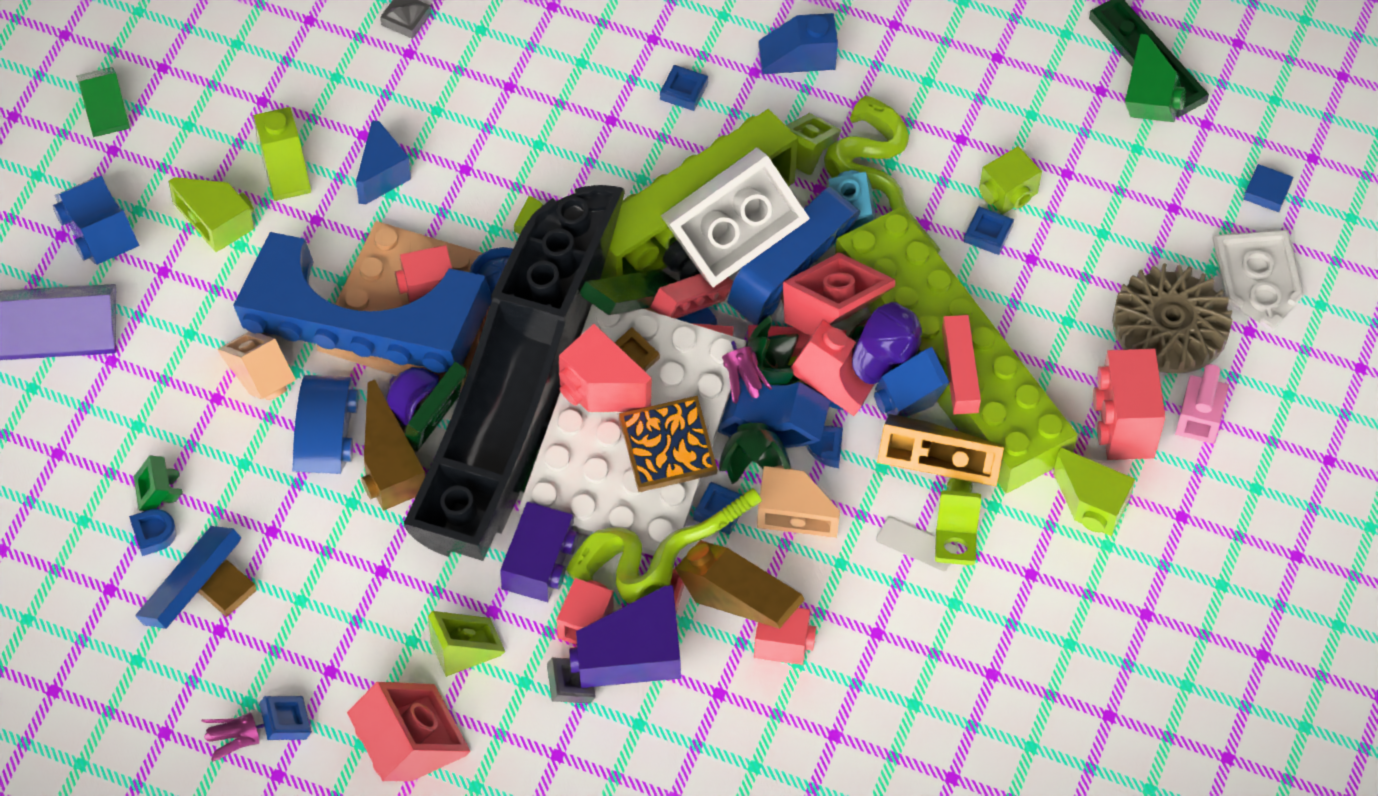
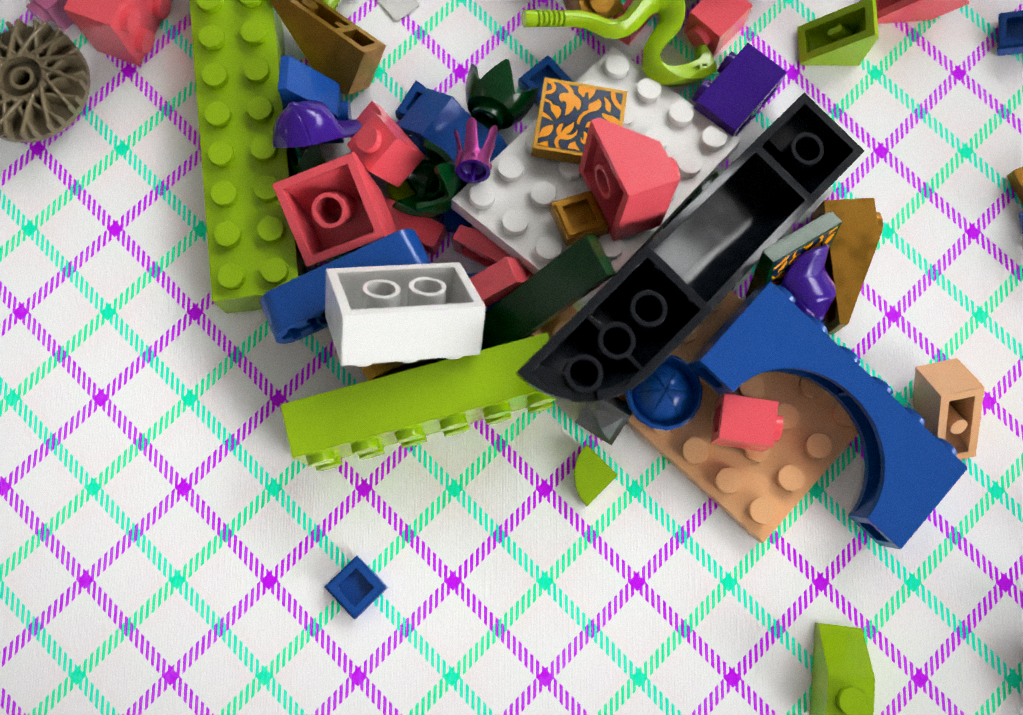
camera: 155 degrees left, 20 degrees up
lime slope [168,177,254,252] -> none
blue brick [292,375,359,474] -> none
blue slope [356,120,411,205] -> none
light nougat slope [757,466,840,538] -> none
blue slope [758,13,838,74] -> none
lime slope [786,113,842,175] -> none
lime animal [824,95,941,253] -> none
medium azure brick [828,170,876,234] -> none
coral piece [942,315,981,414] -> none
blue tile [964,206,1014,255] -> none
lime brick [979,146,1042,215] -> none

